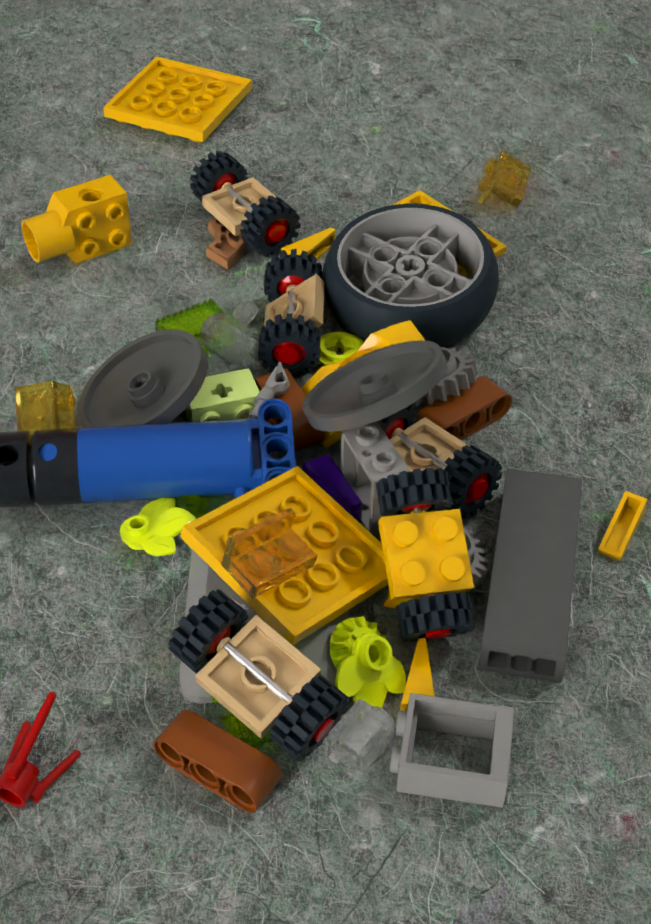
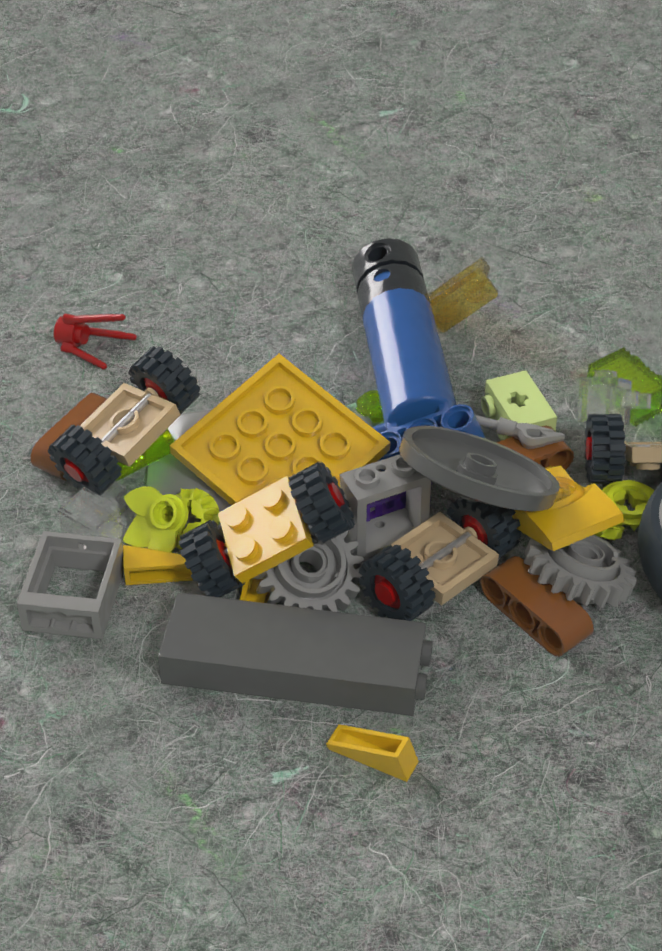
camera: 90 degrees right, 0 degrees up
dark grey dish [78,329,208,428] -> none
neon yellow plate [119,497,196,556] -> none
clear yellow bracket [221,508,318,598] -> none

